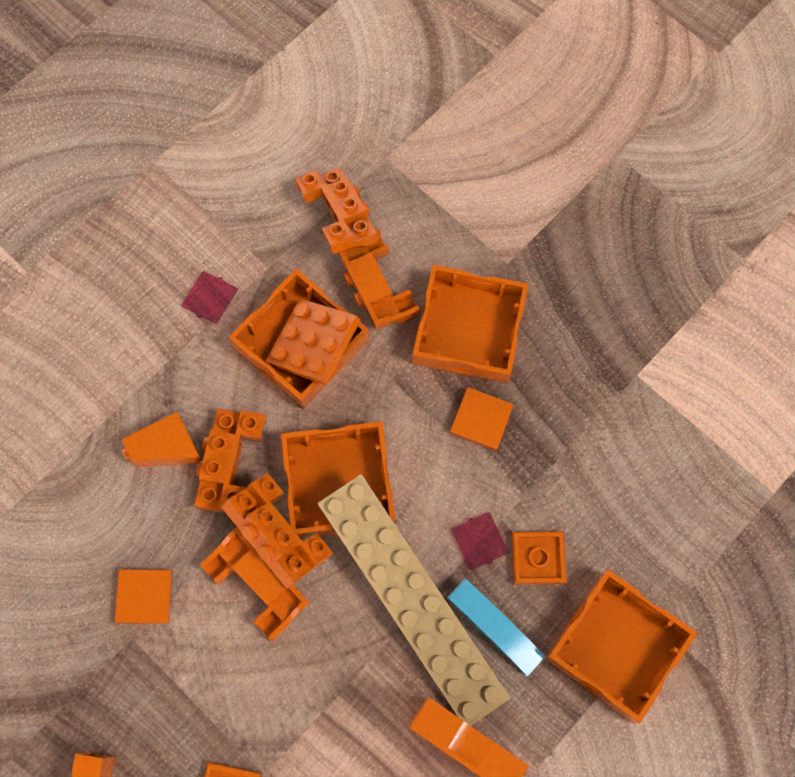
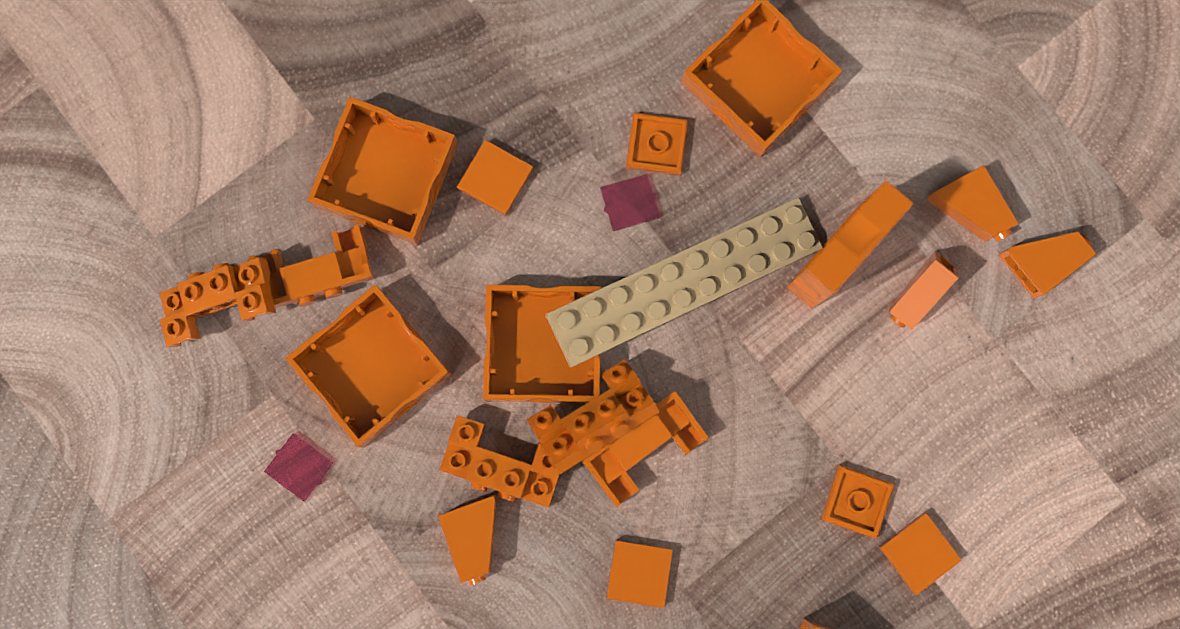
camera: 80 degrees left, 10 degrees up
orange plate [265,298,361,385] -> none
medium azure slope [447,578,545,676] -> none

